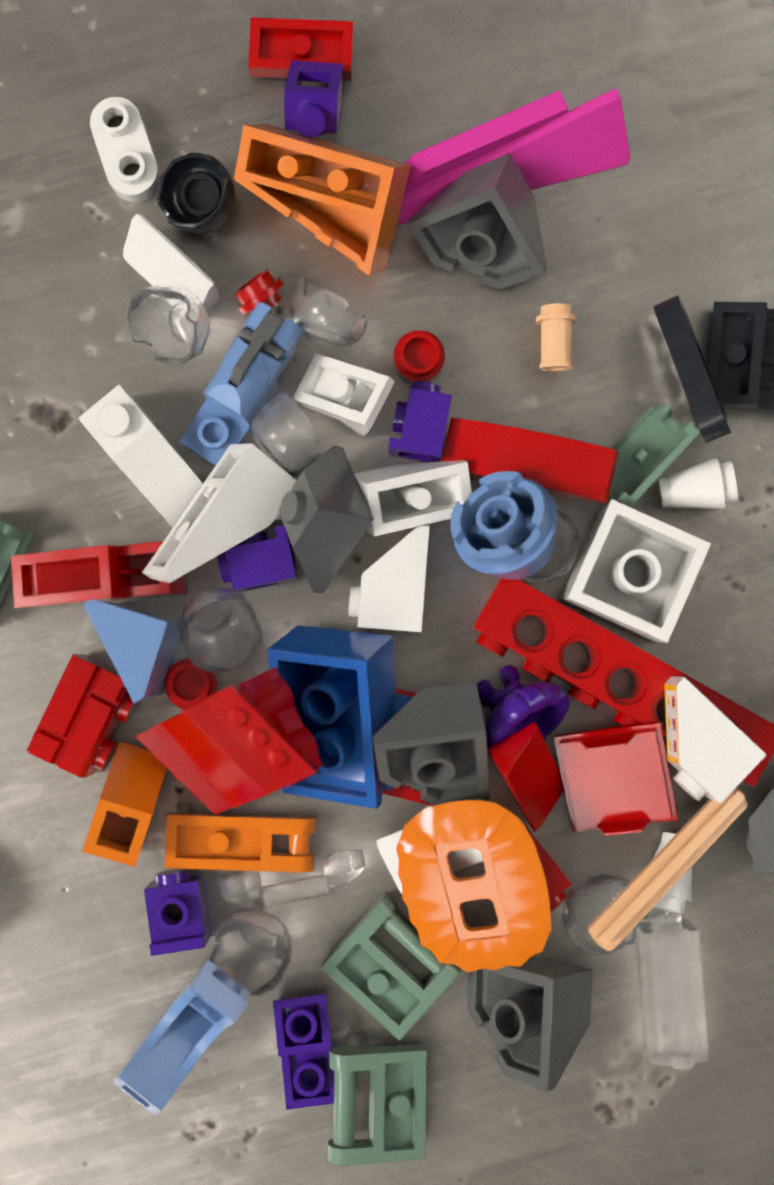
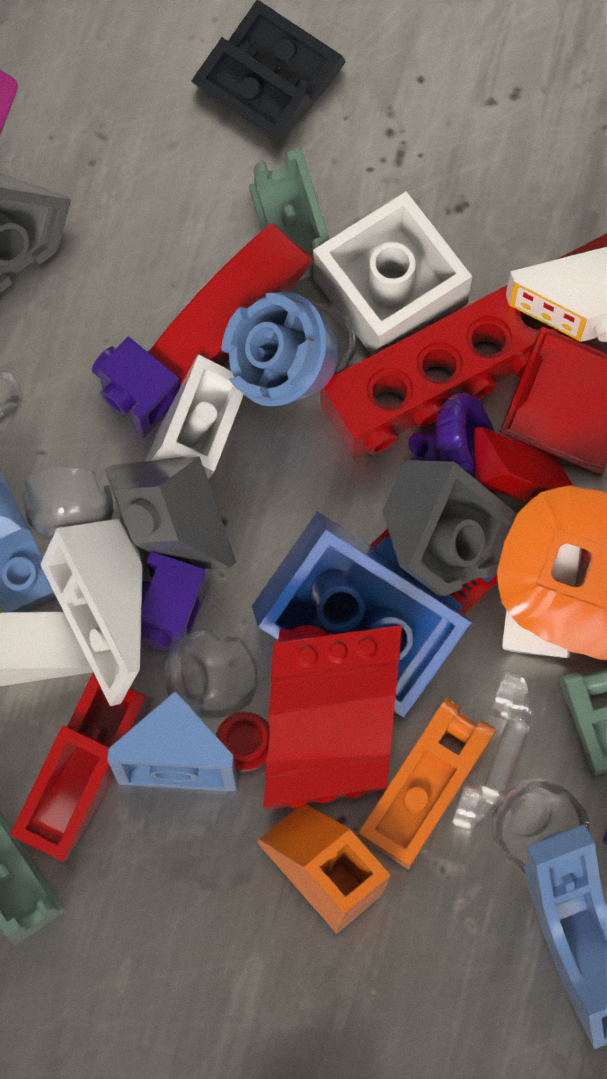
camera: 60 degrees left, 15 degrees down
red brick [26,654,138,778] -> none
dark purple brick [144,869,212,956] -> none
white slope [292,353,395,436] -> none
white slope [348,525,430,633] -> none
red plate [393,330,445,382] -> none
light nougat pin [535,303,577,372] -> none
black beam [653,295,732,443] -> none
white cone [658,457,738,509] -> none

